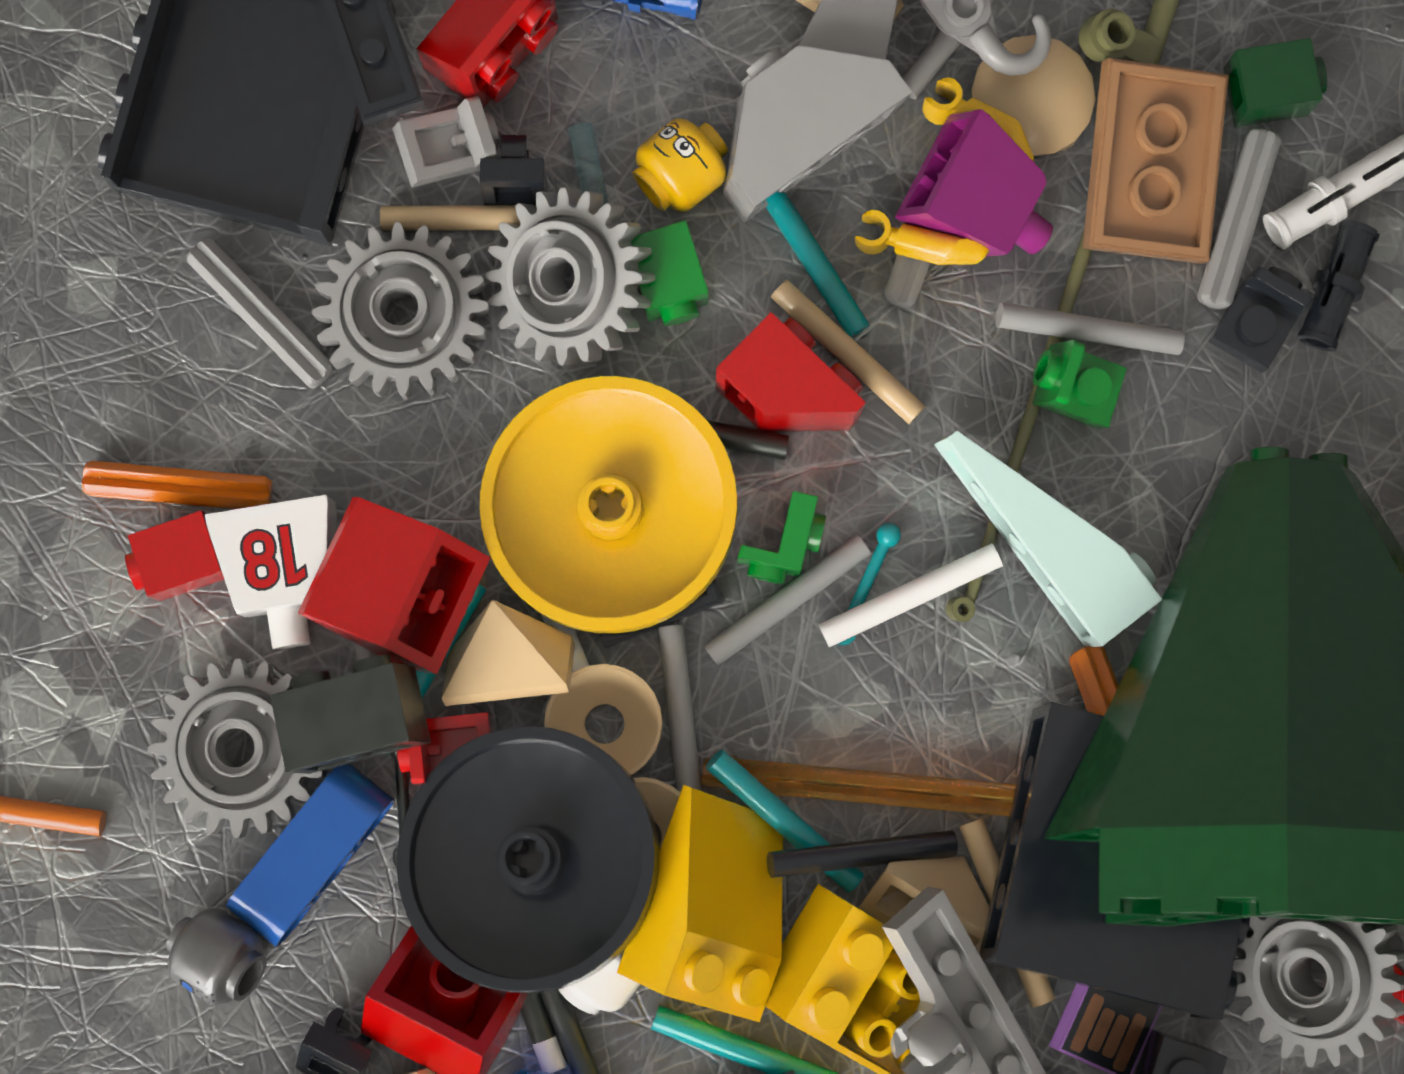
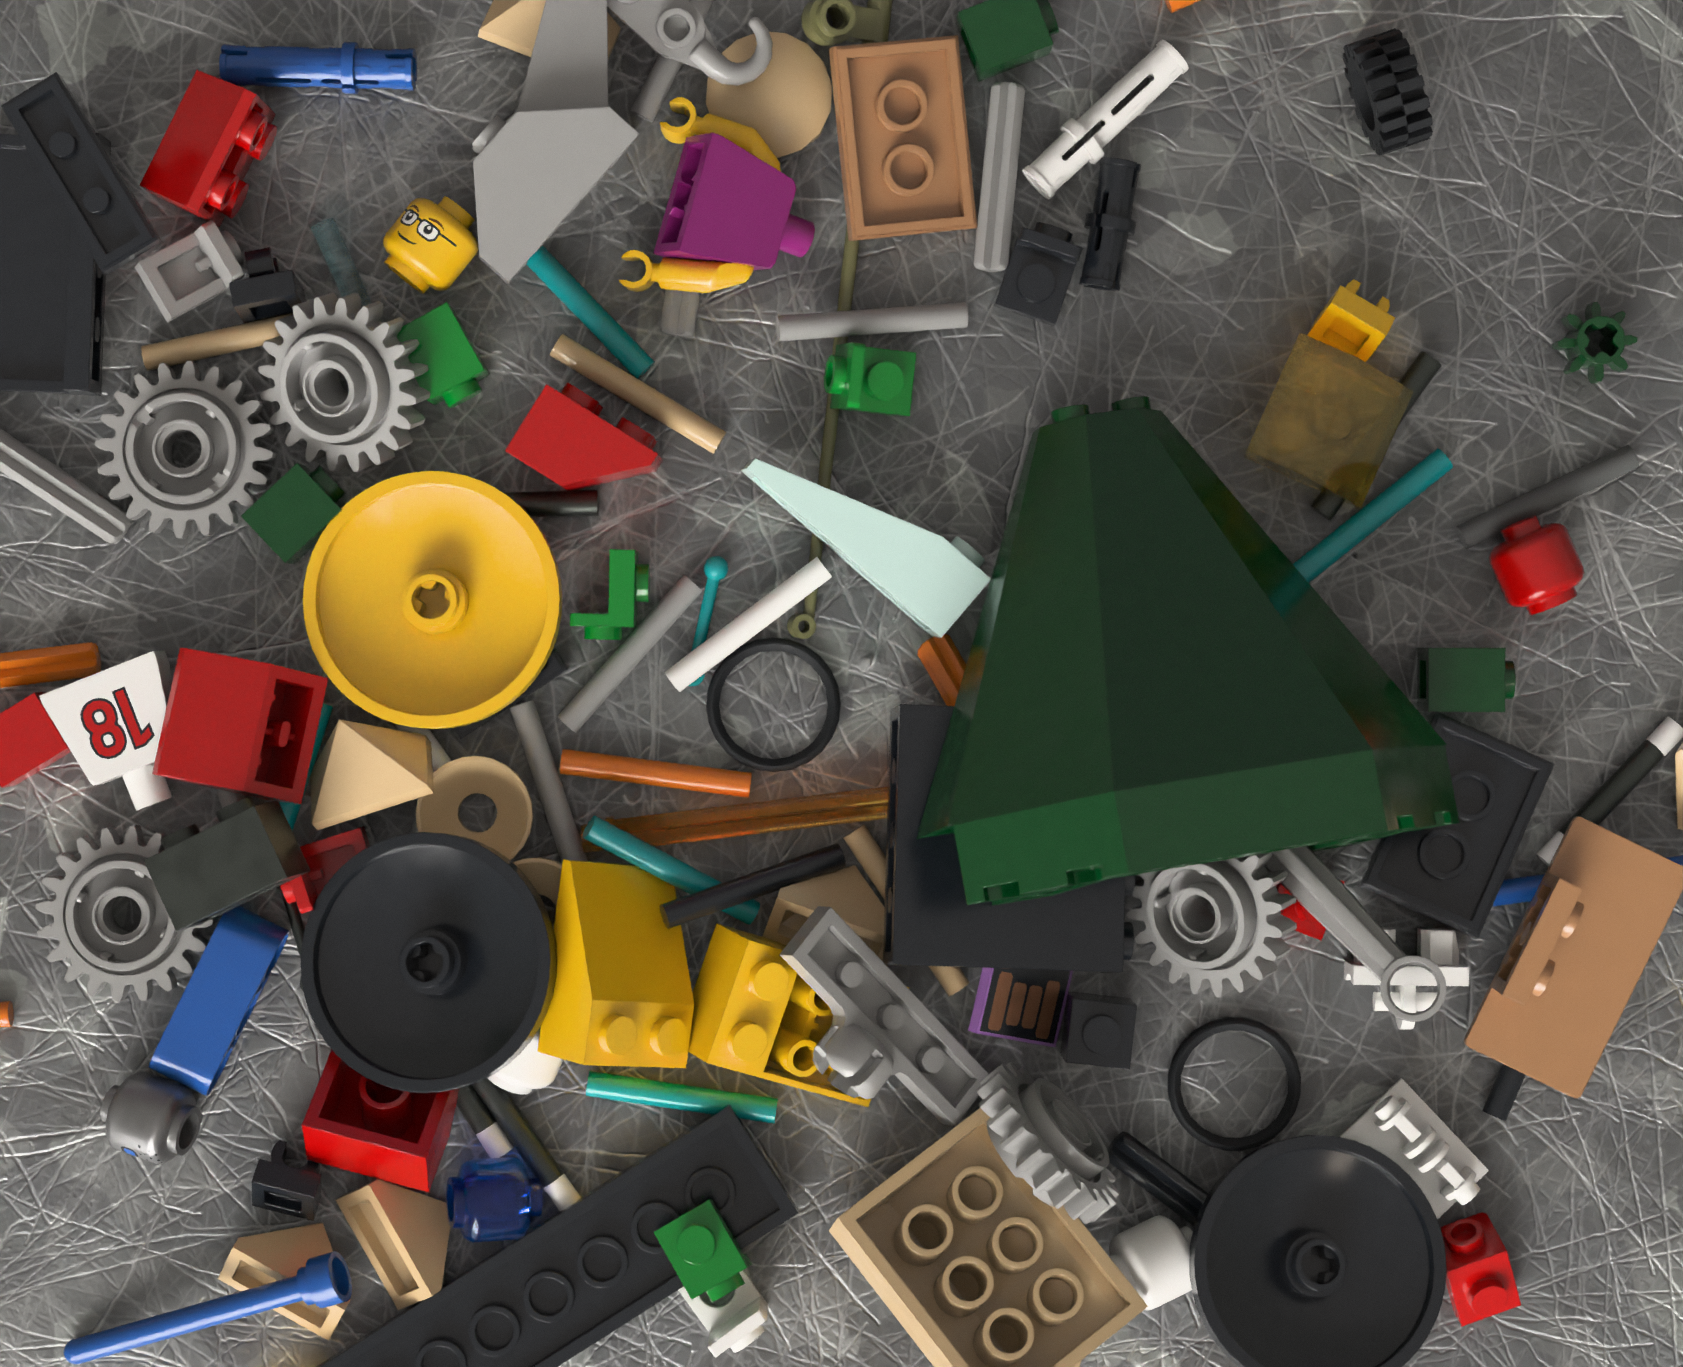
camera: 15 degrees left, 5 degrees up
none -> dark green brick [241,463,346,564]
none -> orange bar [560,749,752,798]
none -> black tyre [706,637,841,772]

